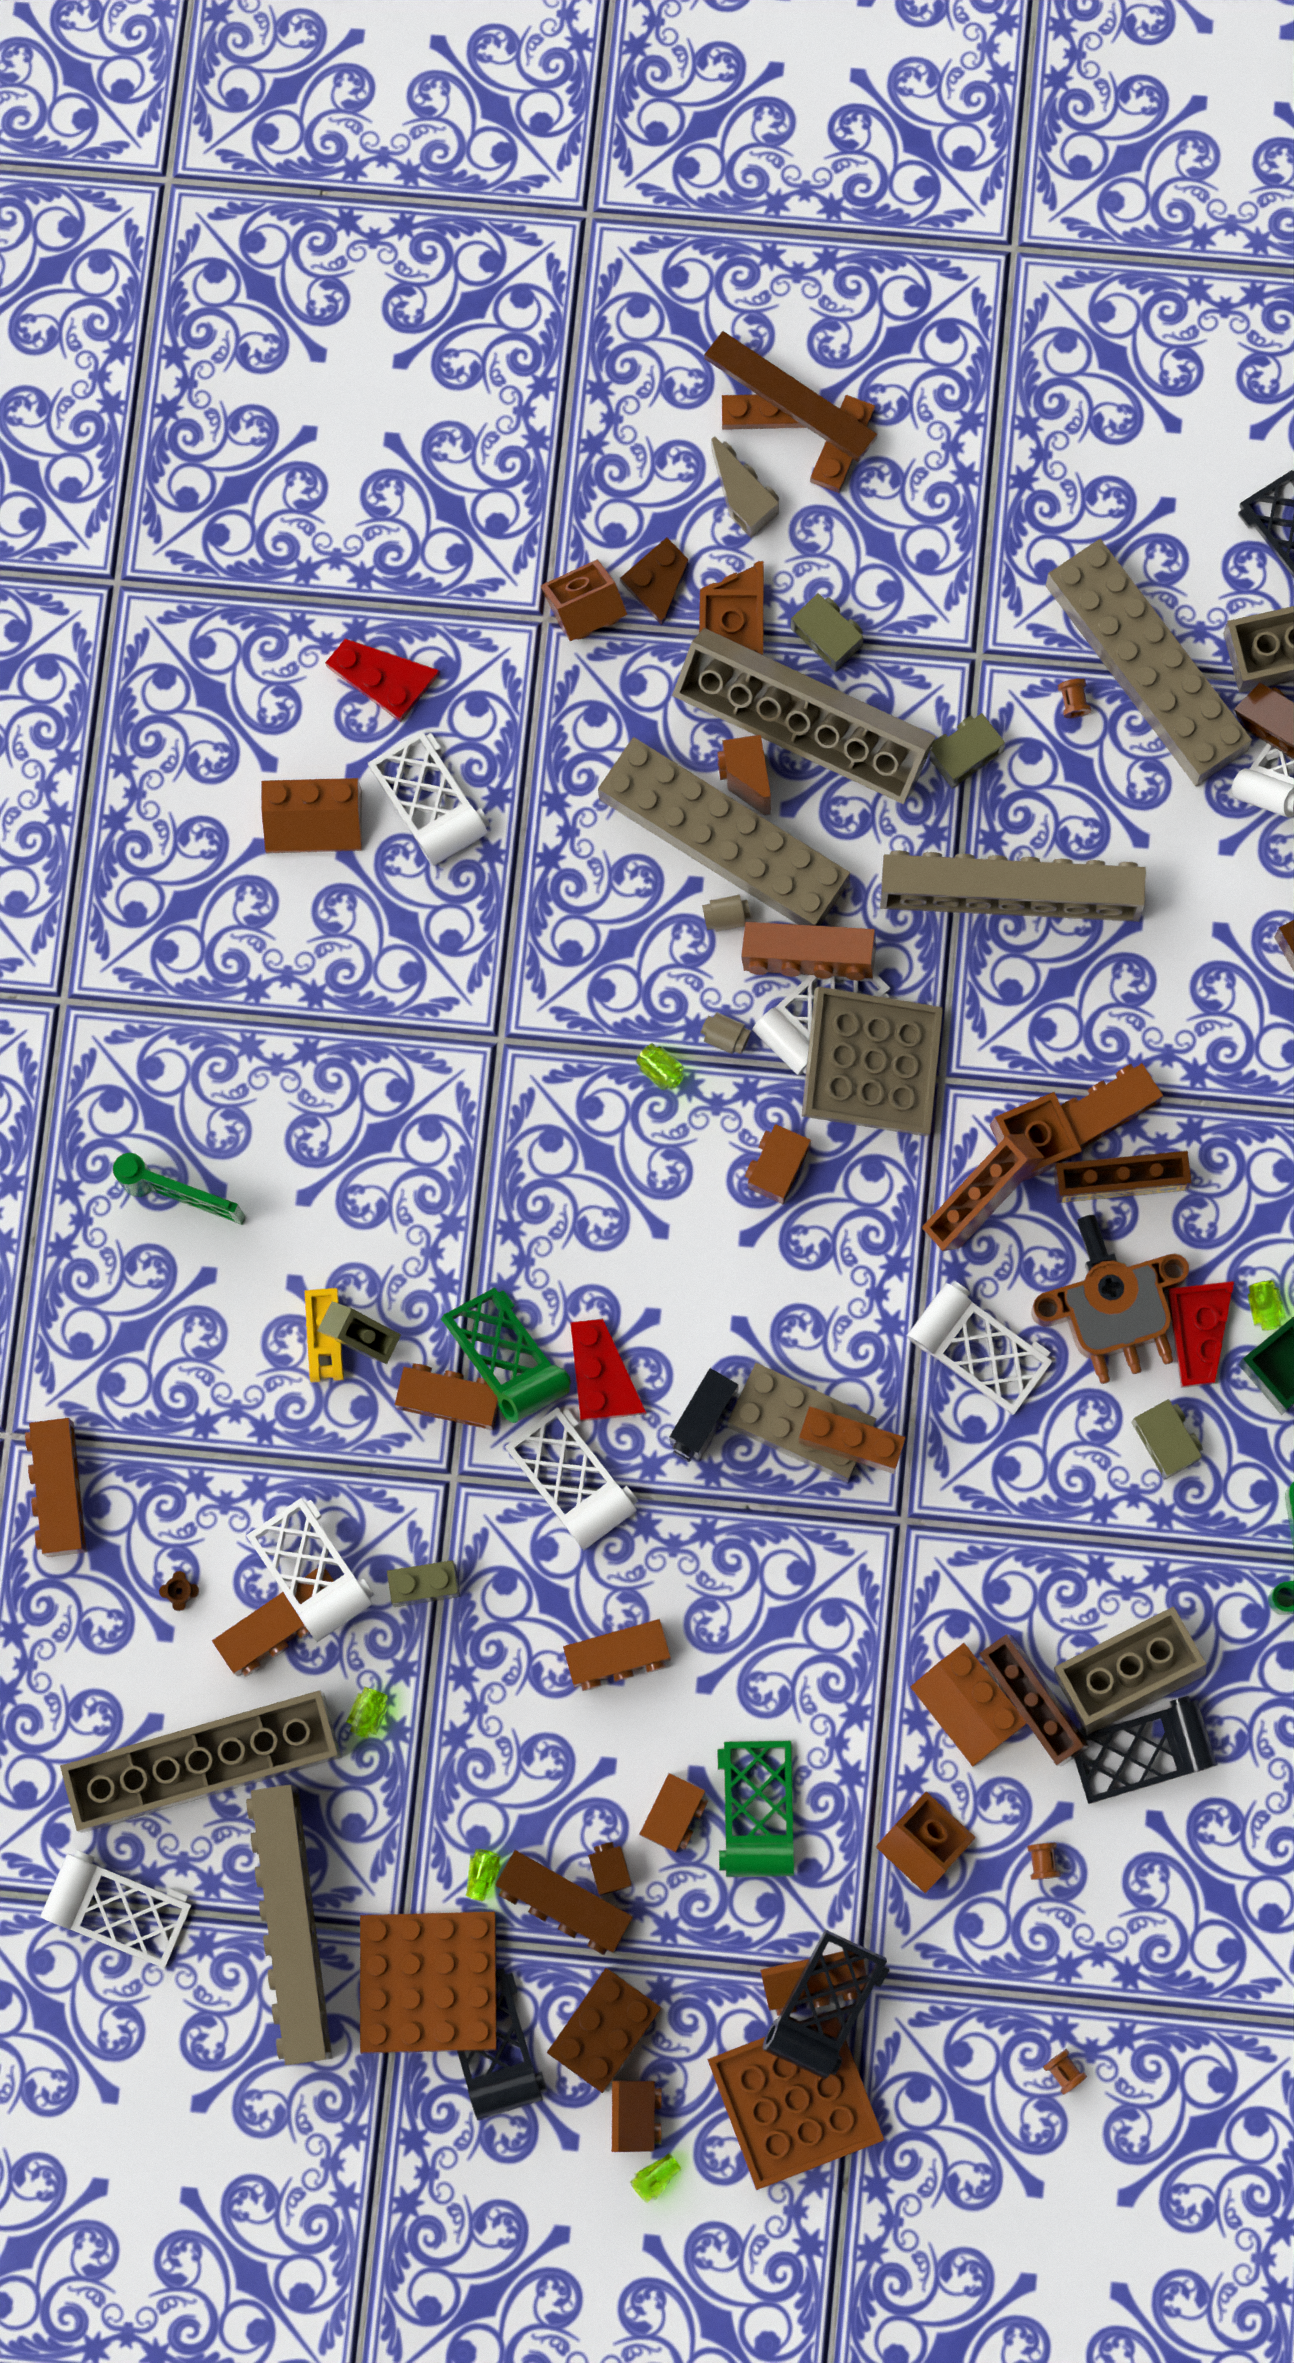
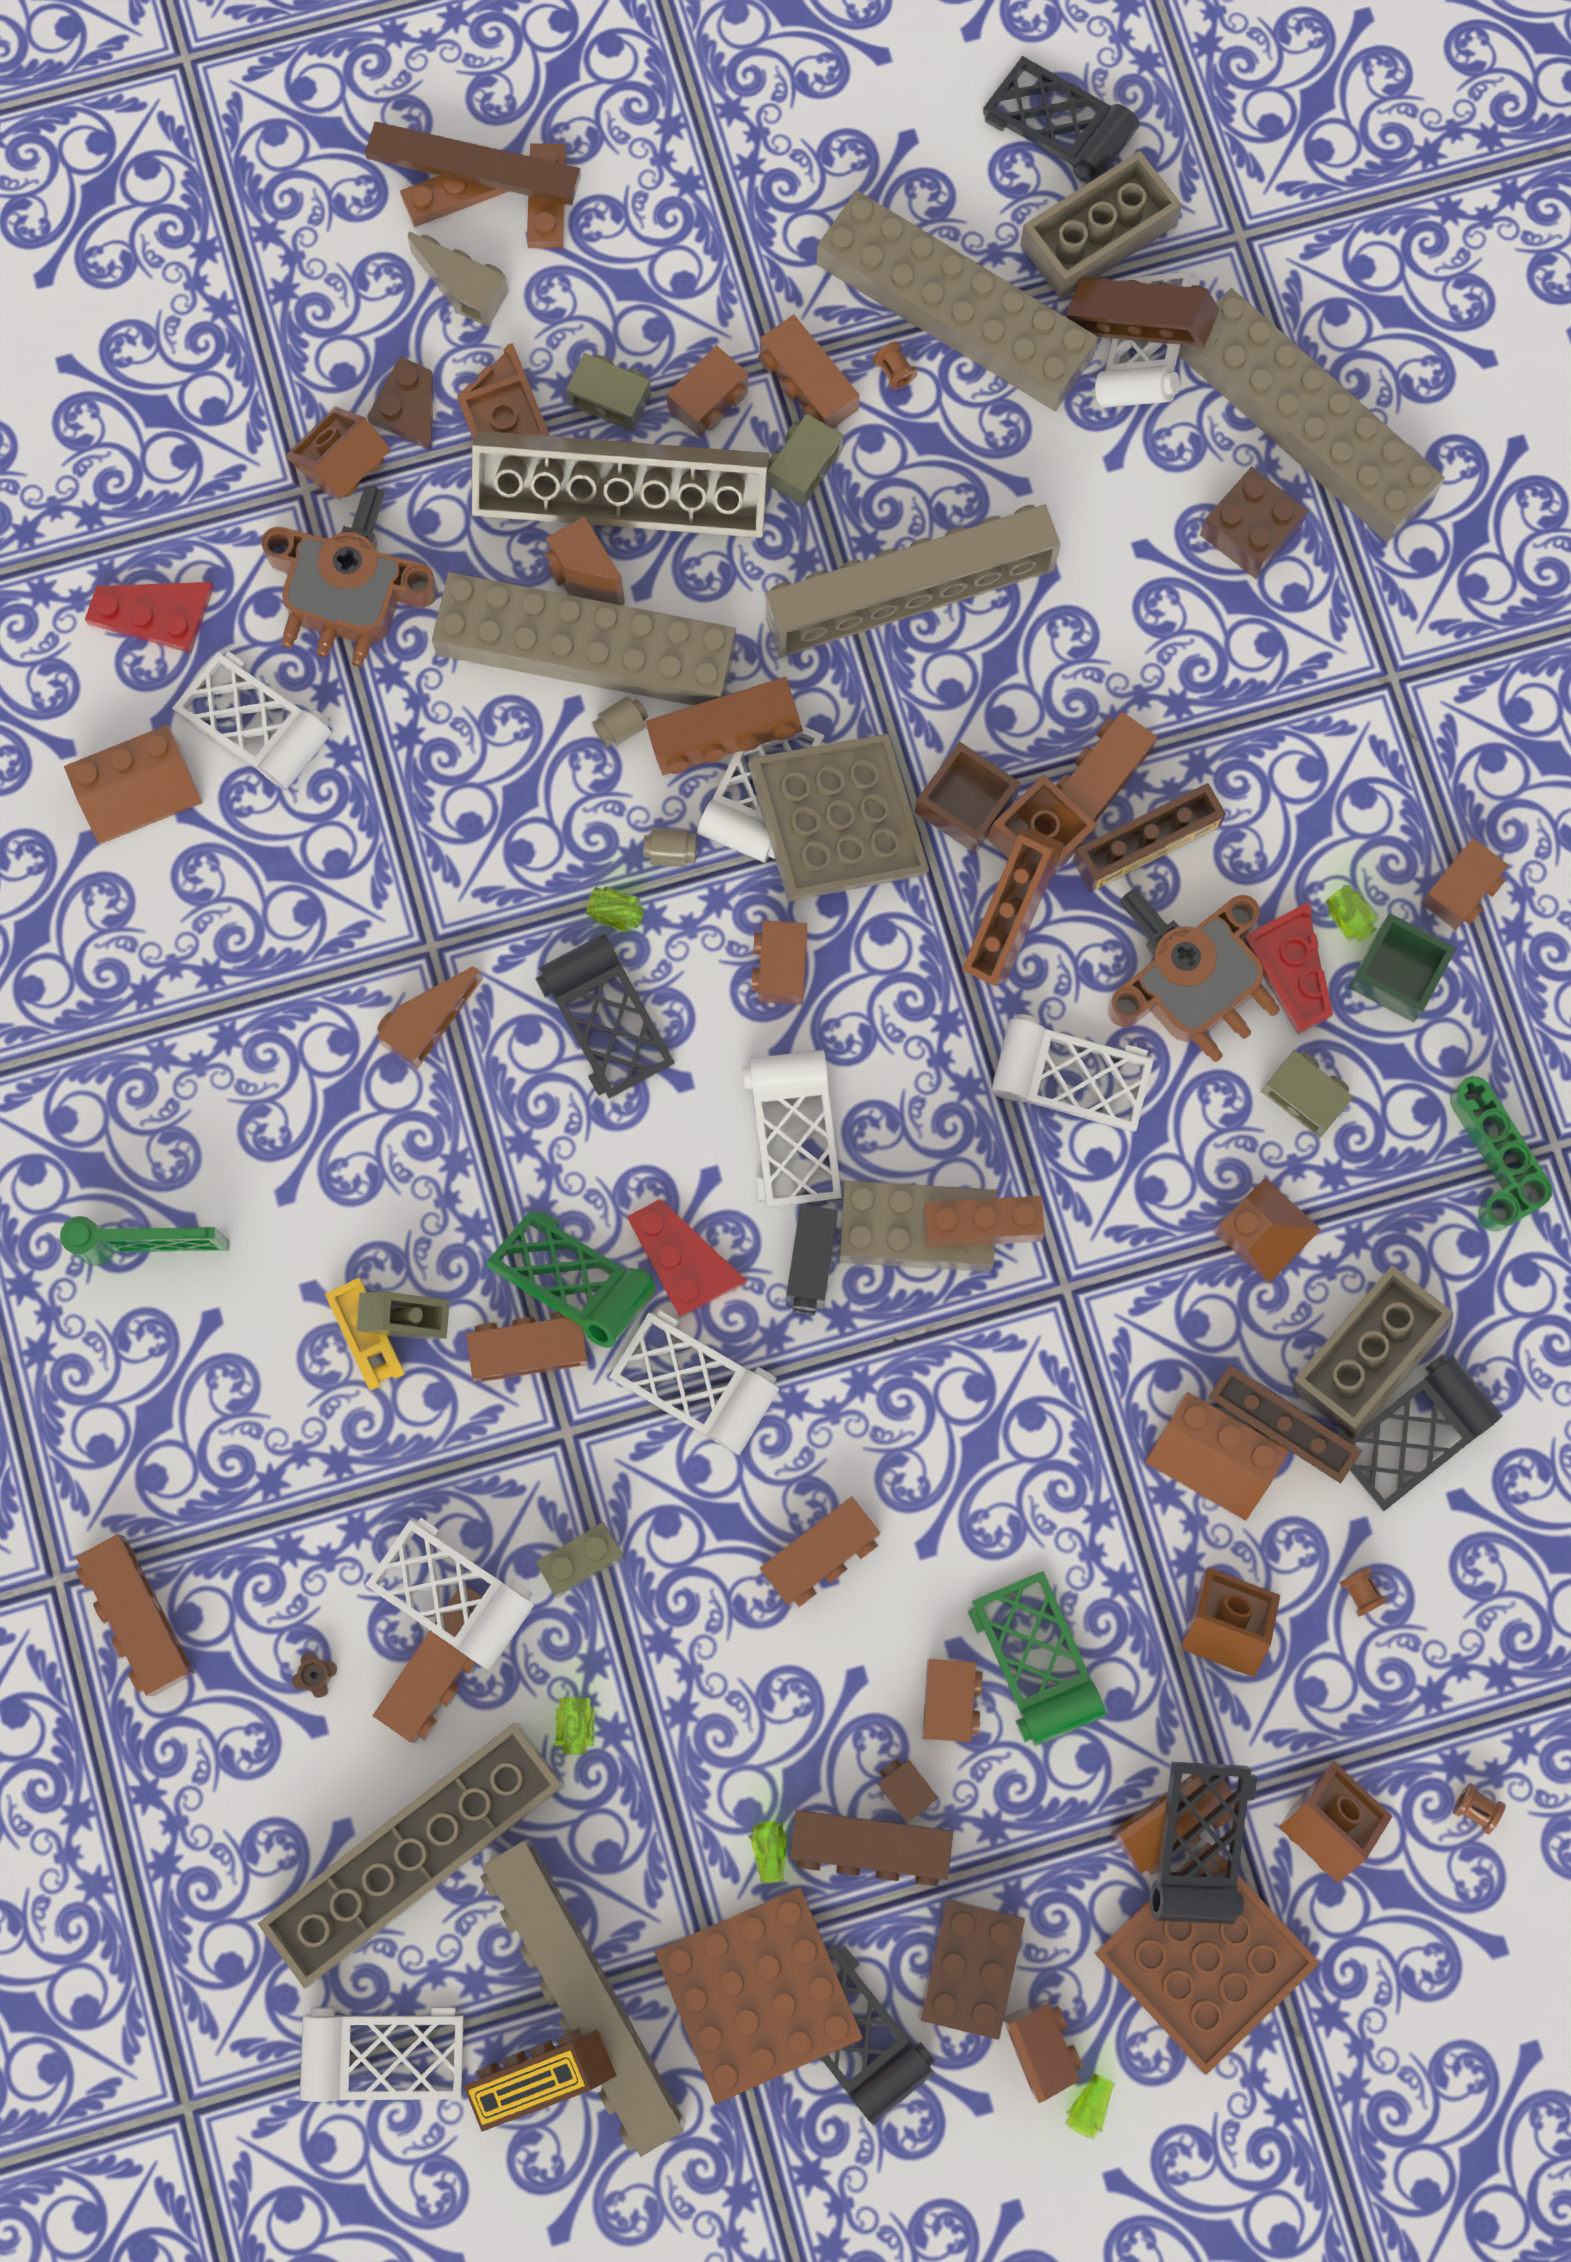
camera: 30 degrees left, 0 degrees up
none -> piece [261,486,438,667]
none -> dark orange slope [377,966,483,1069]
none -> brick [463,2028,617,2132]
none -> black piece [535,933,675,1099]
none -> dark orange brick [666,345,748,437]
none -> white piece [742,1050,842,1208]
none -> dark orange brick [758,314,860,428]
none -> reddish brown piece [915,741,1020,854]
none -> dark orange slope [1213,1177,1321,1284]
none -> dark orange slope [1279,1761,1393,1883]

